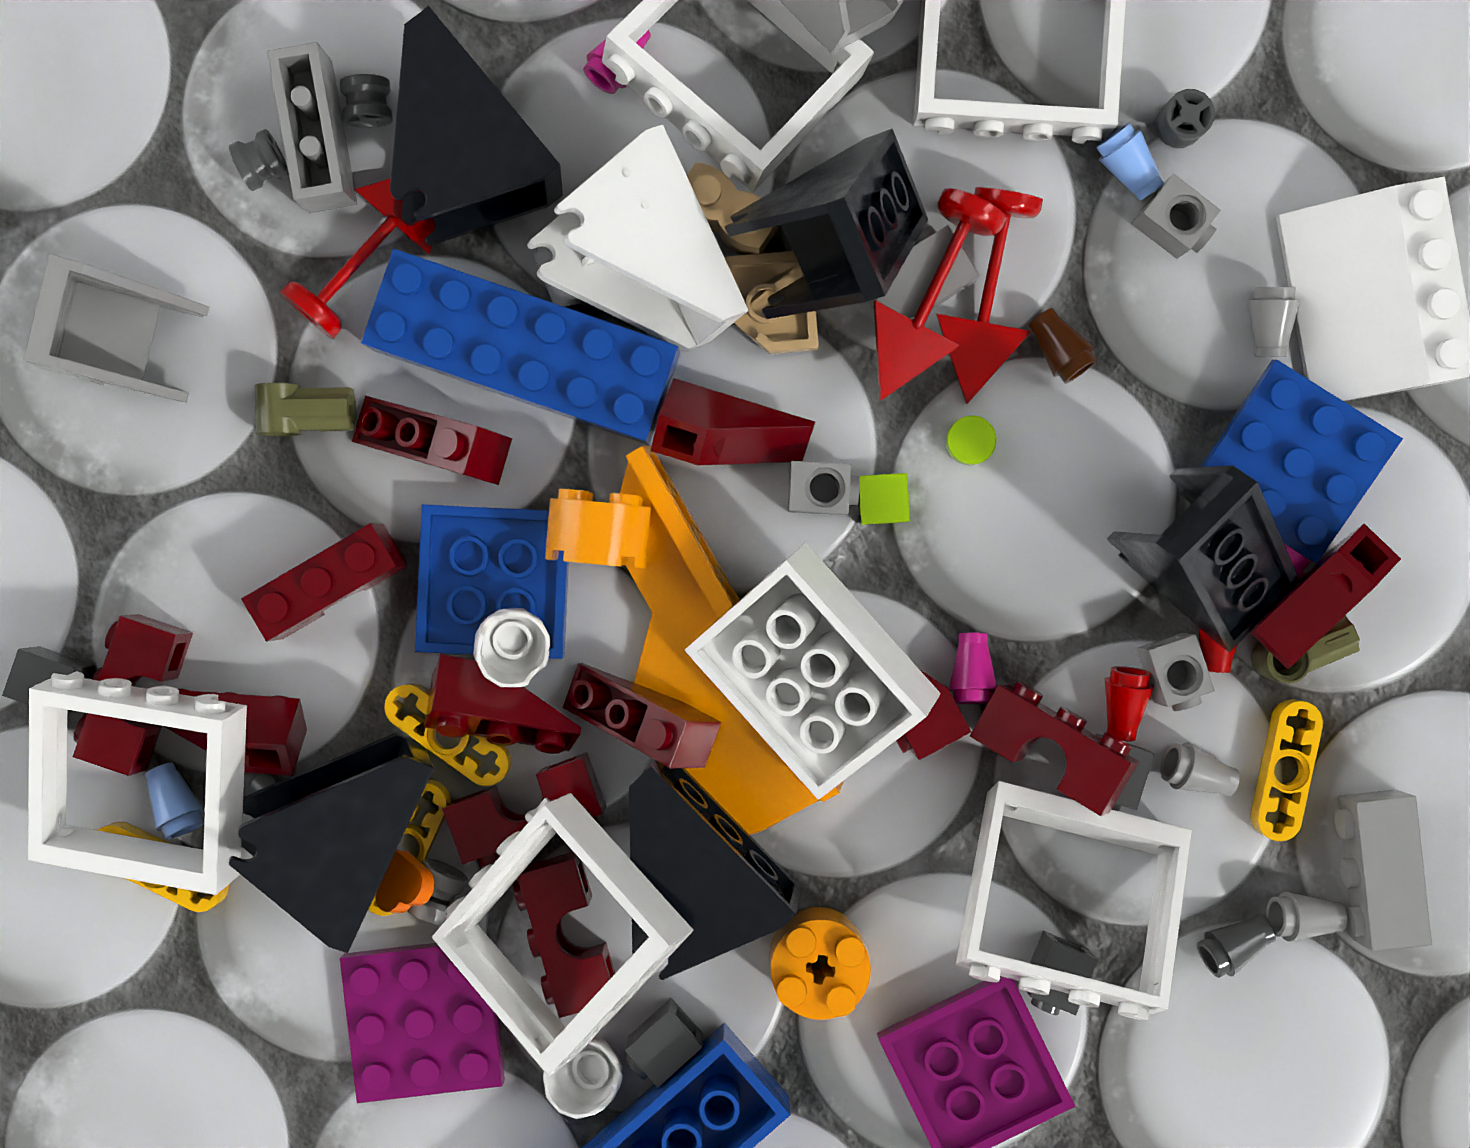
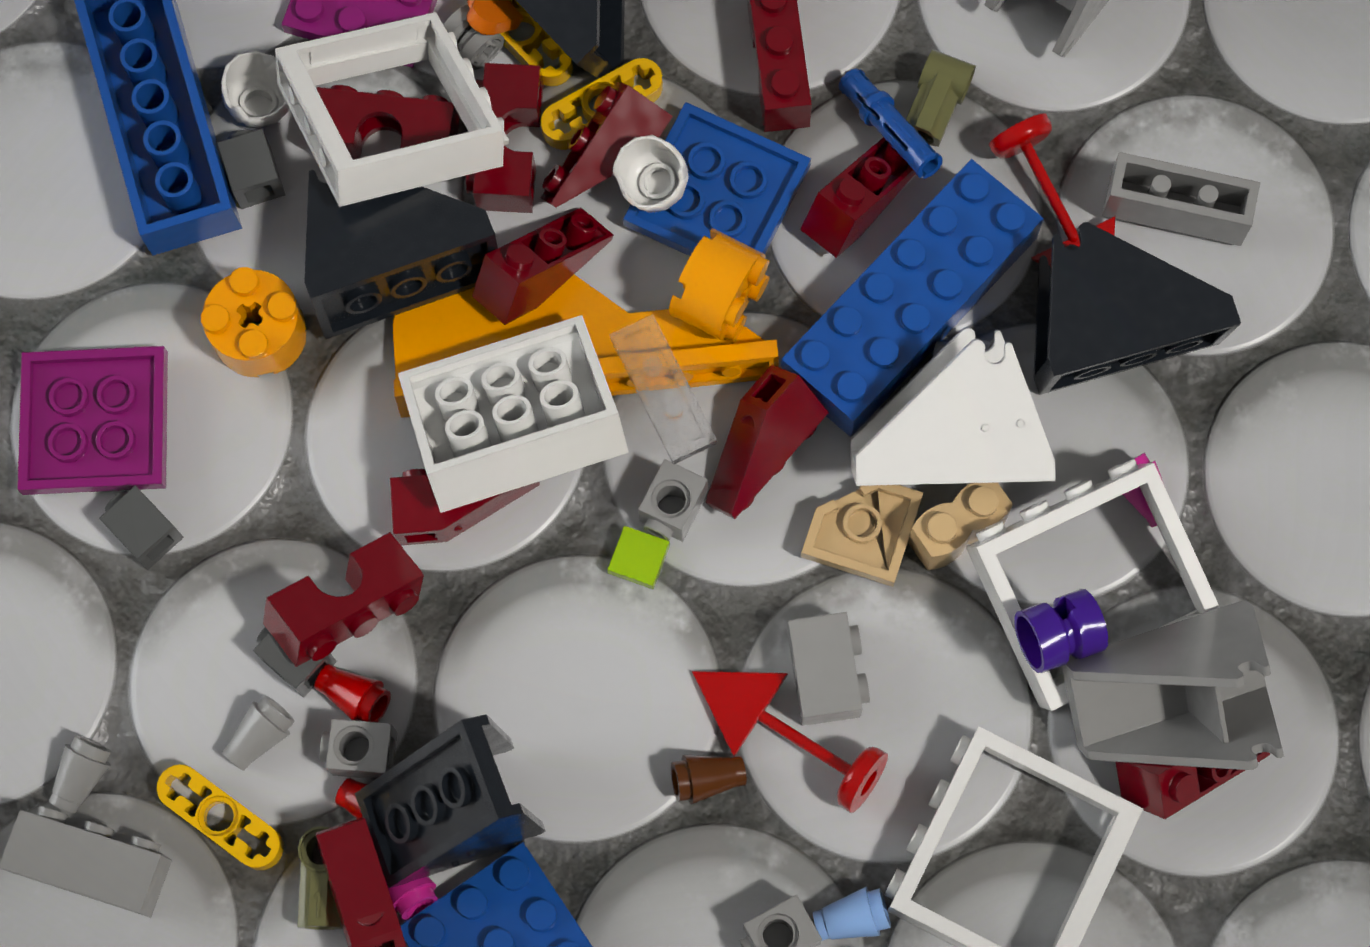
camera: 115 degrees right, 15 degrees down
dark grey wheel [229,129,289,191] -> none
dark grey wheel [340,74,393,128] -> none
black ladder [724,128,928,319] -> none
red piece [873,188,1006,400] -> none
lime tile [946,415,997,465] -> none
dark pink cone [949,633,997,704] -> none
white window [956,781,1192,1020] -> none
dark grey cone [1197,915,1276,978] -> none
none -> clear tile [610,314,717,465]
none -> blue pin [838,68,943,179]
none -> dark purple wheel [1014,589,1108,673]

